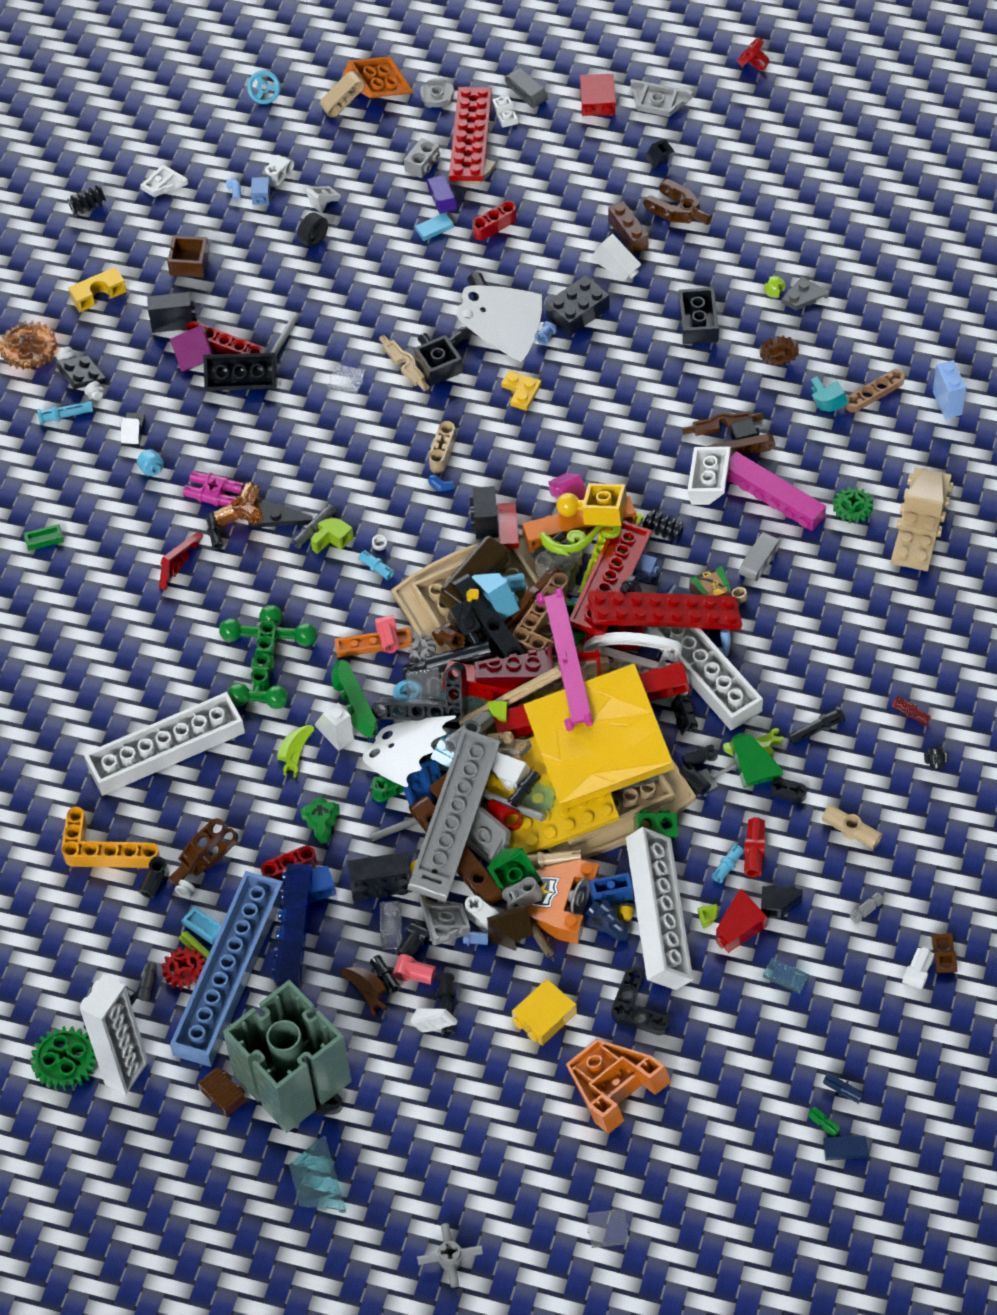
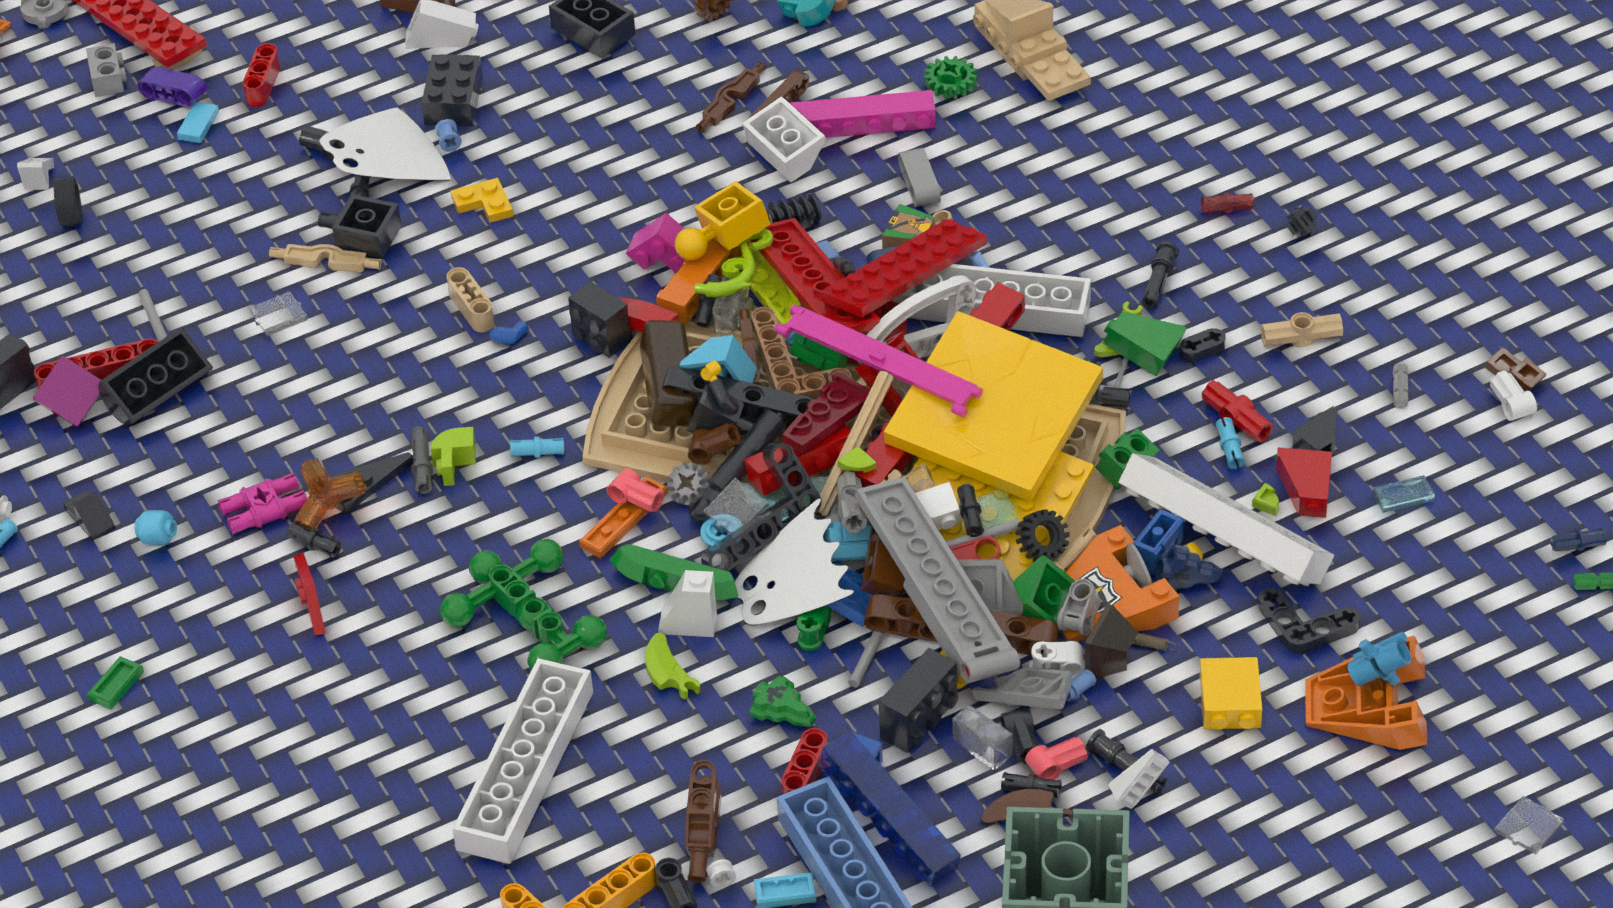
camera: 45 degrees left, 10 degrees down
white hinge [372,534,387,551] -> none
black brick [730,419,759,446] -> none
none -> black tyre [1015,509,1070,561]
none -> dark azure pin [1348,631,1411,686]

